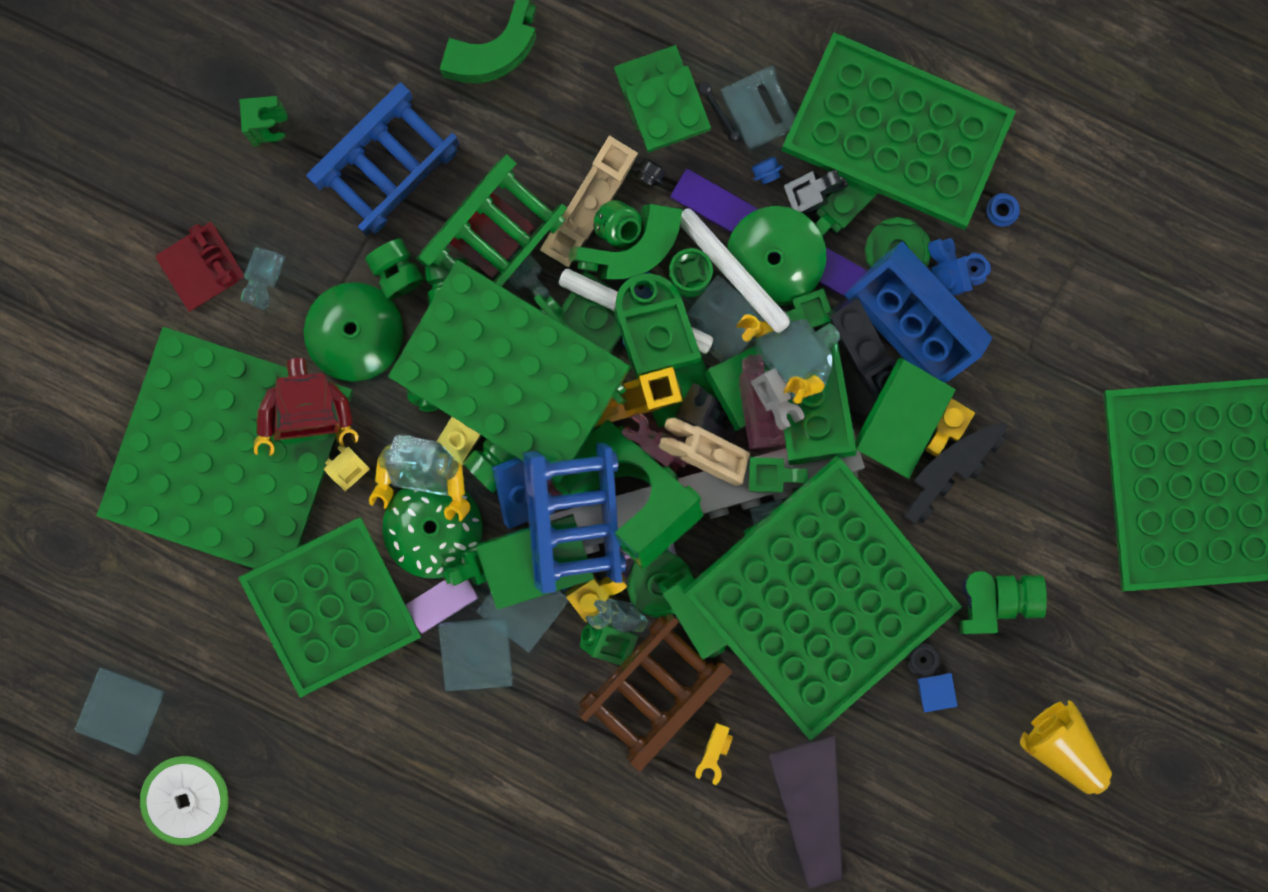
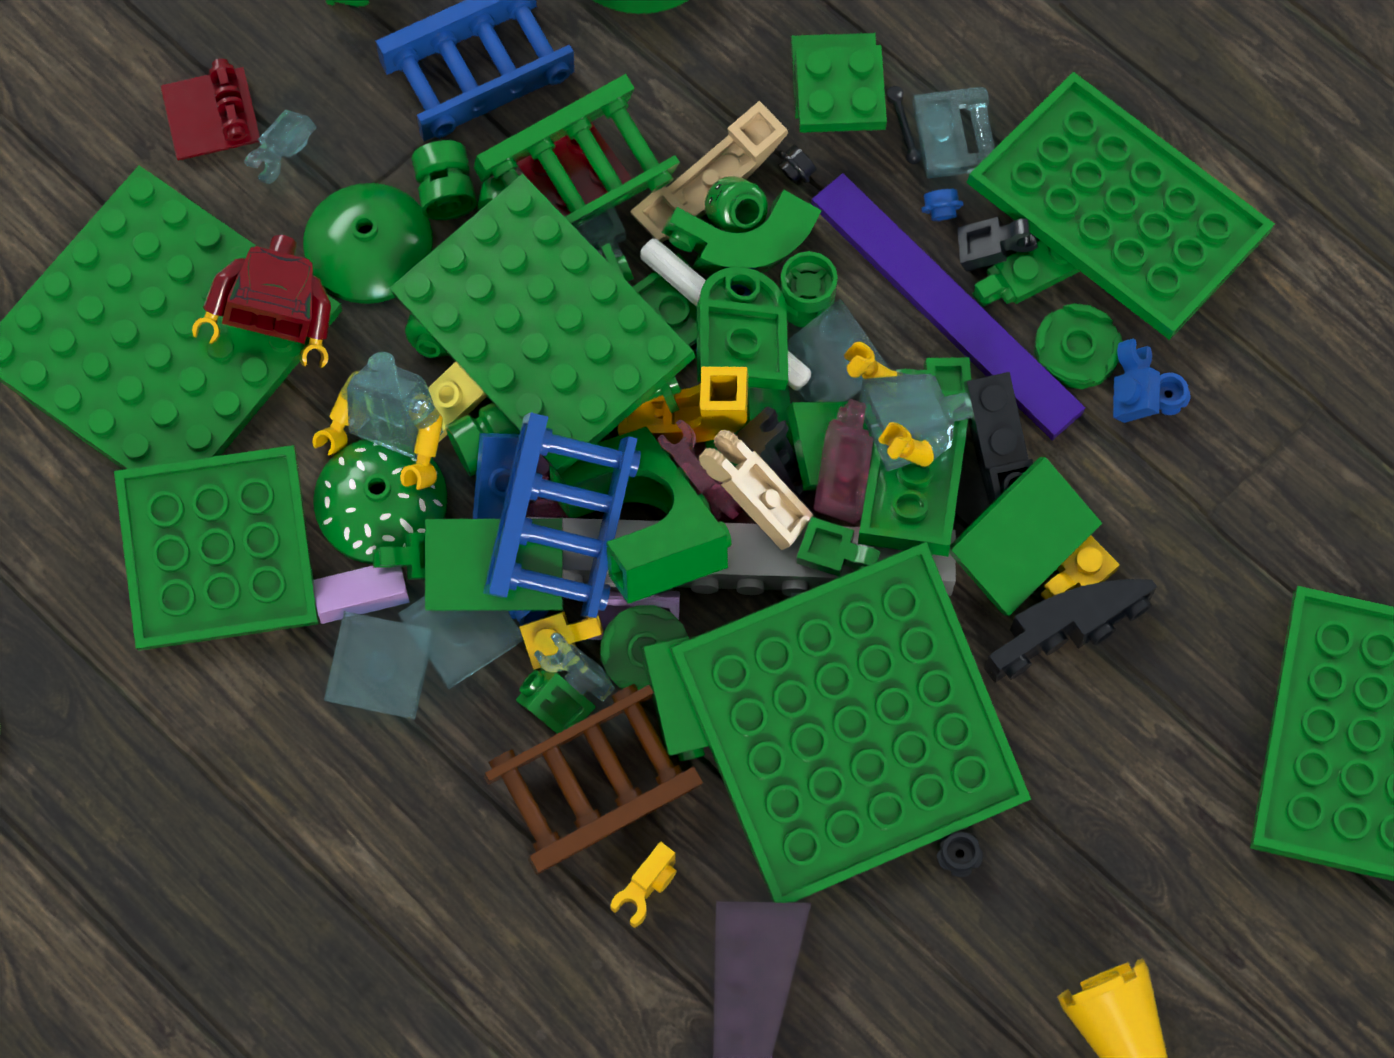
camera: 15 degrees right, 15 degrees down
light yellow tile [324,445,370,491] -> none
white axle [680,208,790,333] -> none
green dish [727,206,827,306] -> none
light grey plate [751,368,804,430] -> none
blue slope [844,241,992,383] -> none
blue tile [917,673,958,712] -> none
green leg [959,571,998,634] -> none
blue plate [986,193,1020,227] -> none
green wheel [993,575,1047,619] -> none

